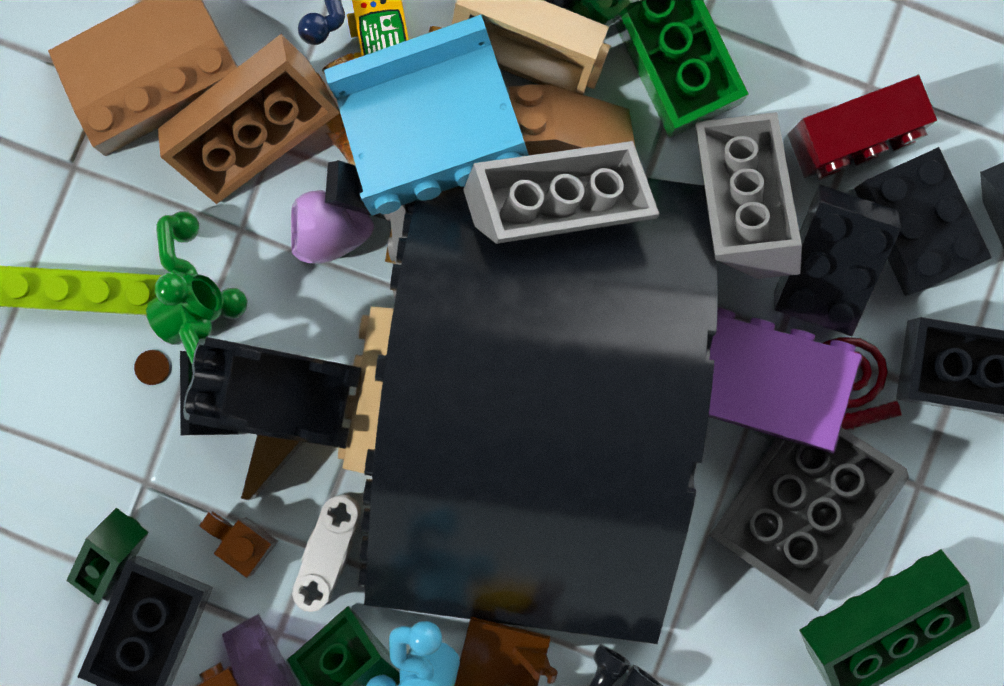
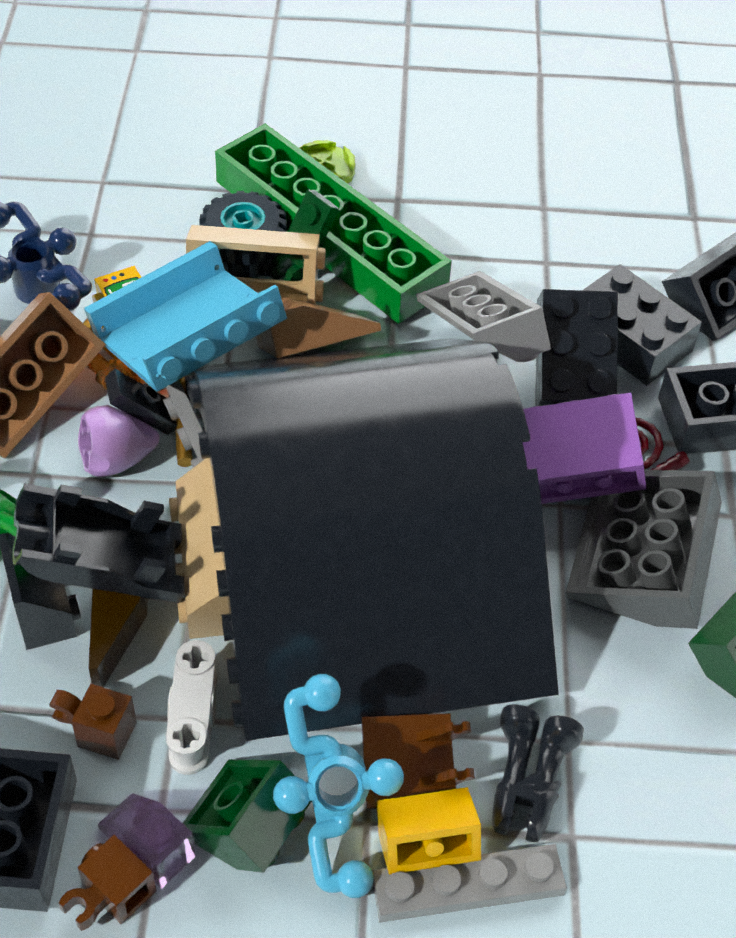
camera: 15 degrees left, 35 degrees down
light grey slope [463,141,659,244] -> none
dark red brick [787,74,938,180] -> none

